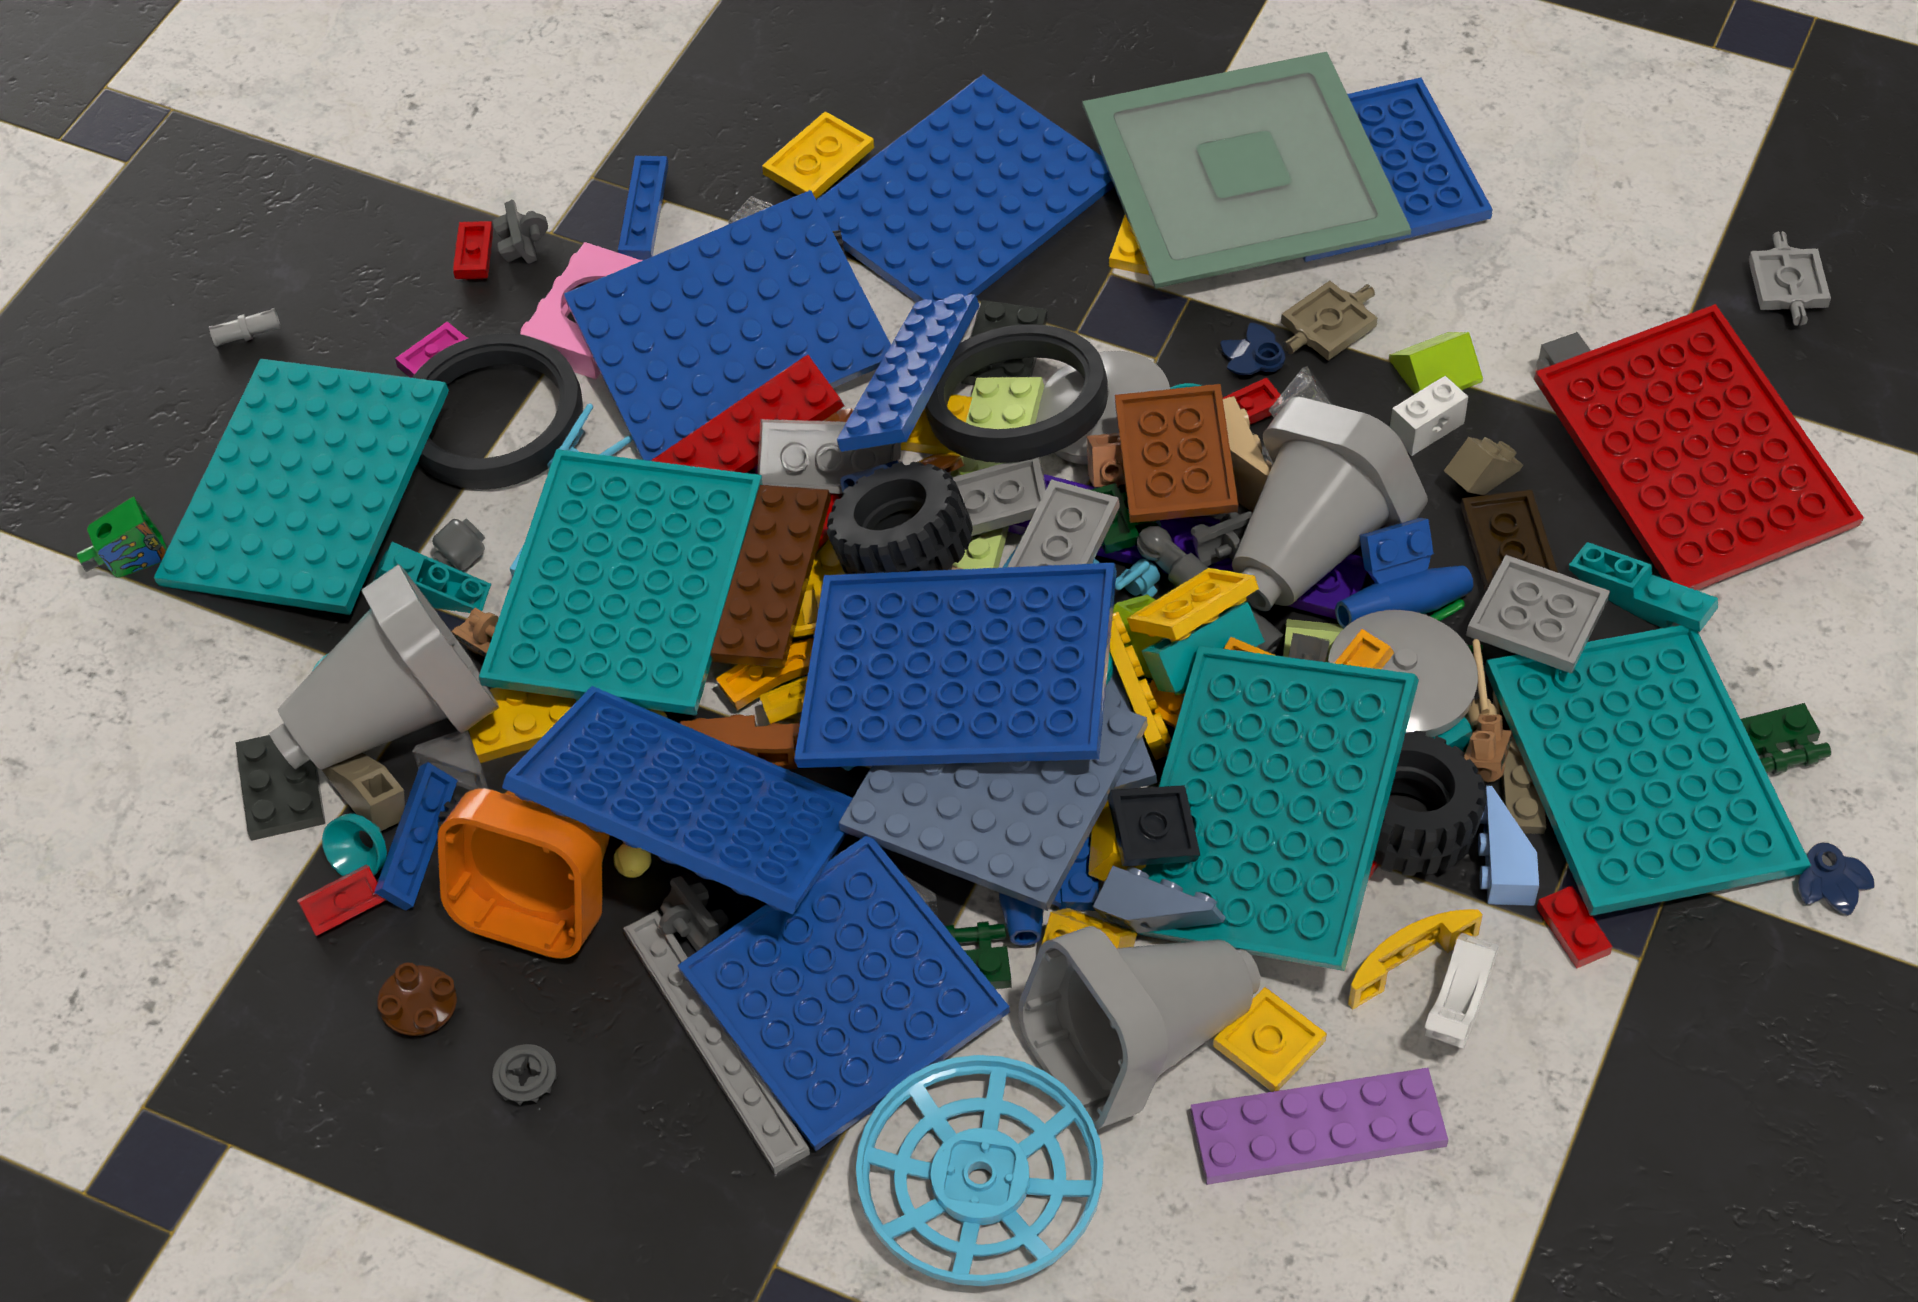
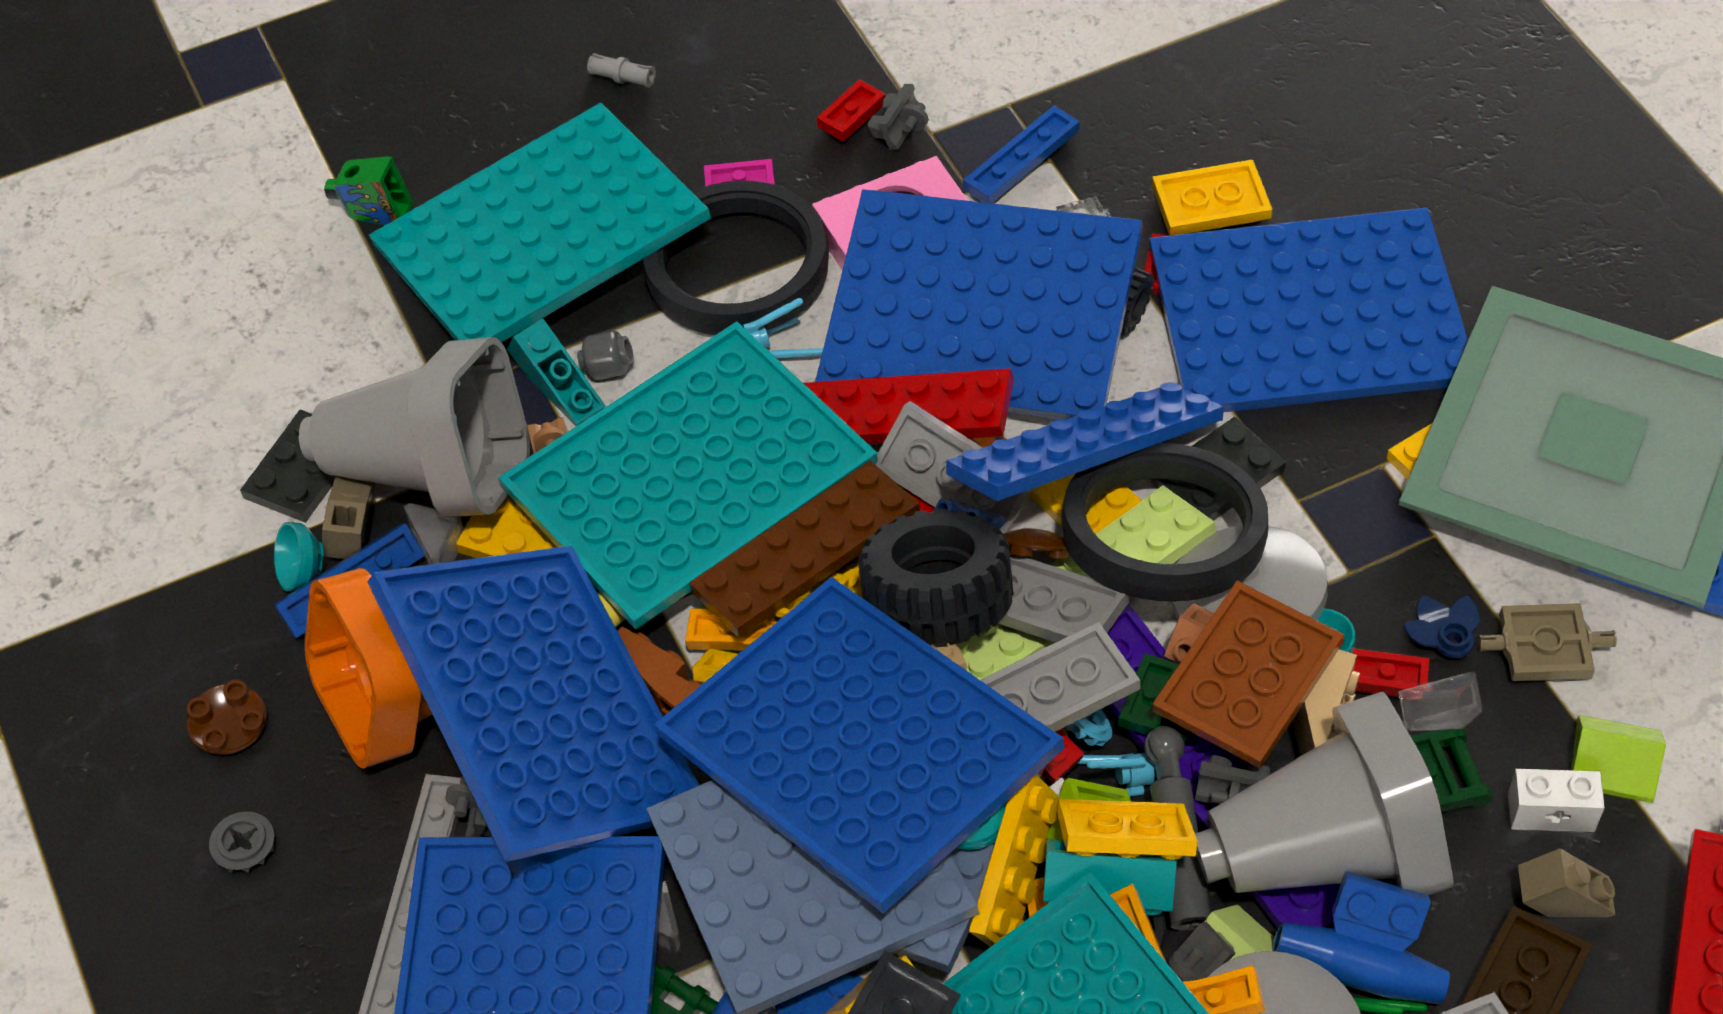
camera: 40 degrees right, 0 degrees up
red plate [297,864,386,936] -> none

